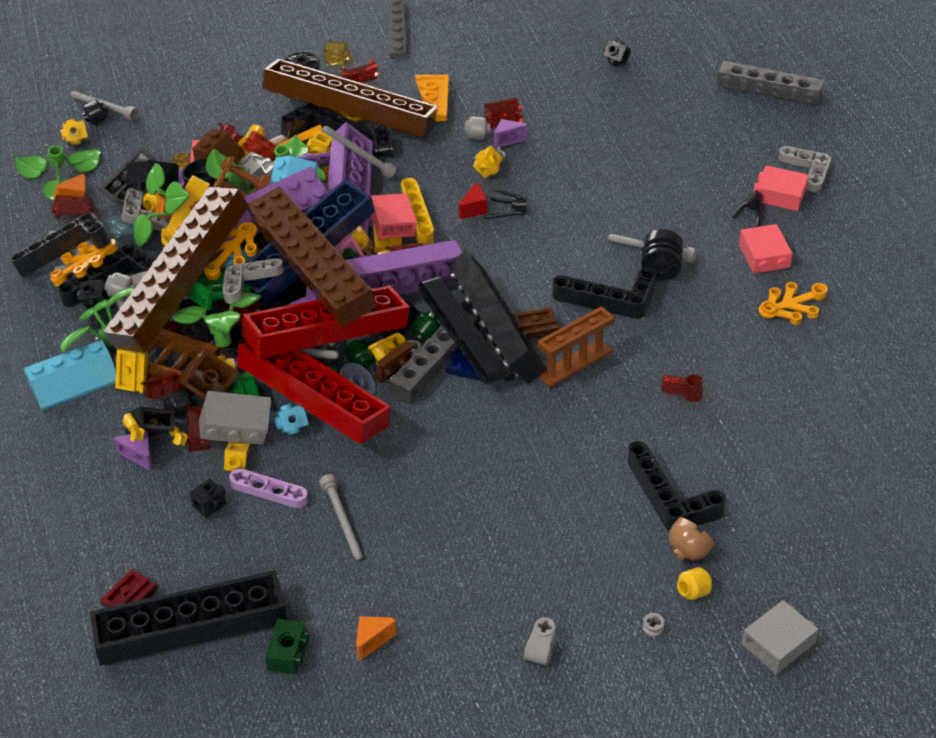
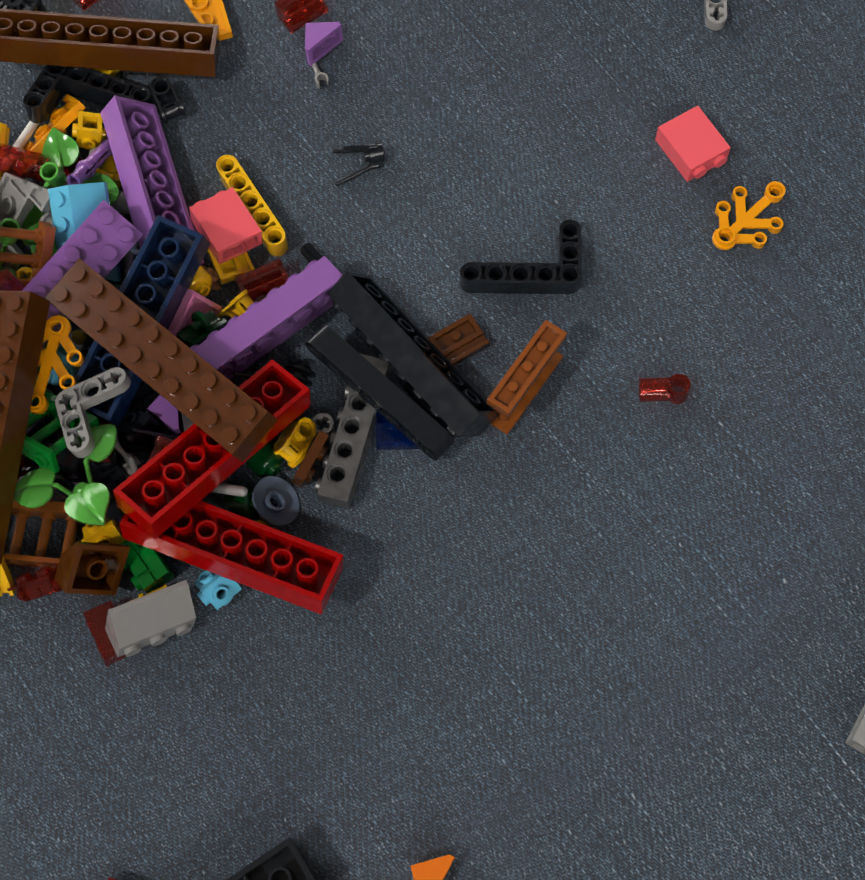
camera: 15 degrees left, 25 degrees up
medium lavender slope [114,432,153,470] -> none
torso [122,407,188,446] -> none
black head [163,388,196,418] -> none
black brick [189,478,226,518] -> none
yellow bracket [224,442,250,471] -> none
lavender beam [229,469,308,508] -> none
light grey piece [319,474,363,561] -> none
light grey piece [323,126,397,179] -> none
dark green head [411,311,440,342] -> none
red slope [459,183,487,219] -> none
light grey head [464,117,490,140] -> none
yellow brick [473,146,503,178] -> none
light grey piece [523,618,556,666] -> none
light grey piece [608,234,697,263] -> none
black beam [628,441,726,531] -> none
black wheel [641,229,683,281] -> none
light grey bush [643,613,665,637] -> none
medium nougat cylinder [668,517,715,561] -> none
yellow head [677,567,712,600] -> none
black plant [732,190,765,227] -> none
coral brick [753,166,809,211] -> none

